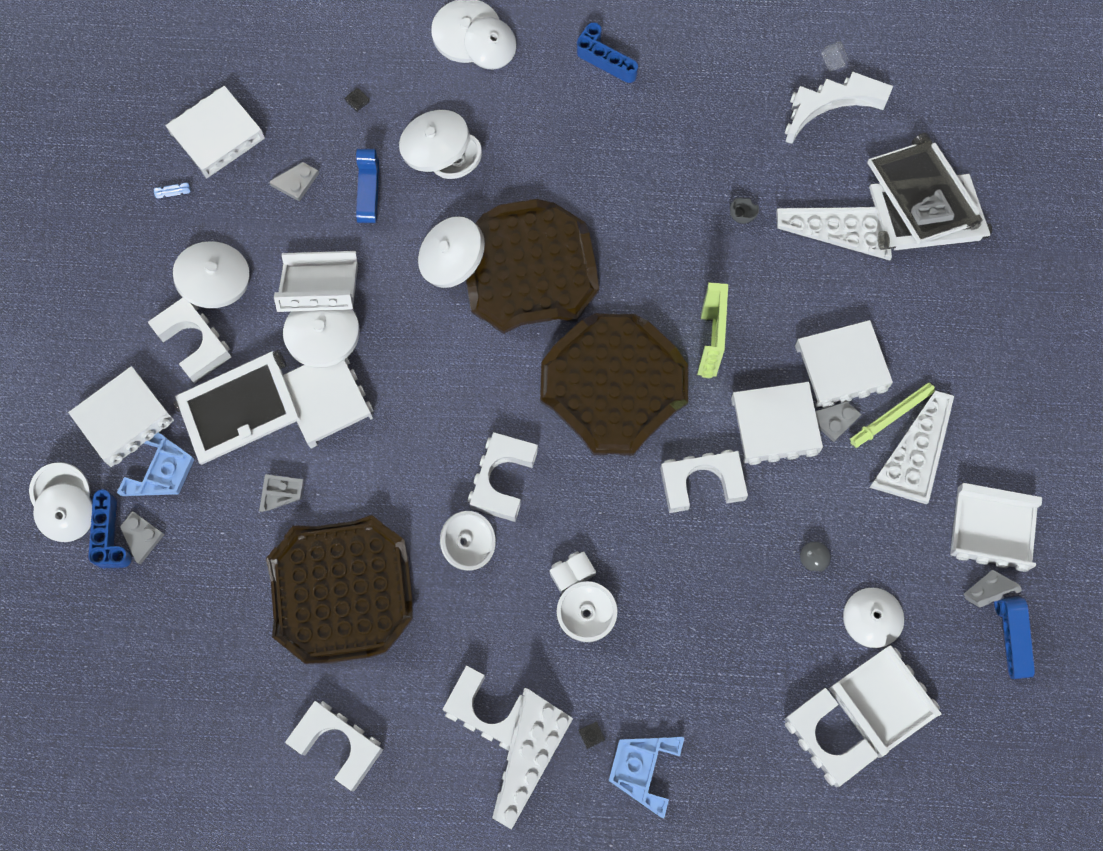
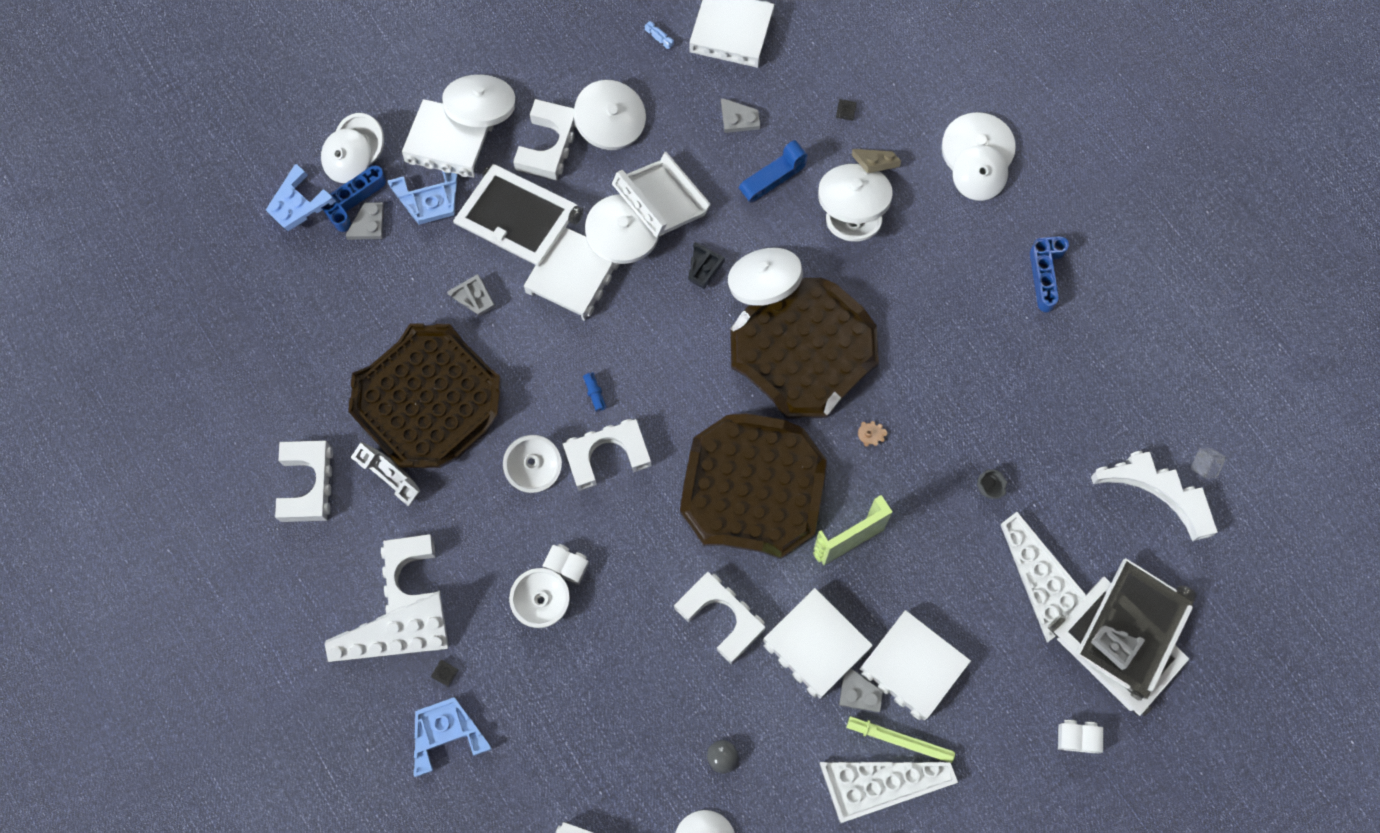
camera: 55 degrees right, 0 degrees up
none -> light blue wing [266,164,336,231]
none -> slope [351,442,420,506]
none -> white dish [443,75,515,127]
none -> blue pin [583,372,607,412]
none -> black wing [688,242,725,289]
none -> dark tan wing [852,149,901,173]
none -> medium nougat piece [858,421,888,447]
none -> white brick [1058,720,1103,754]

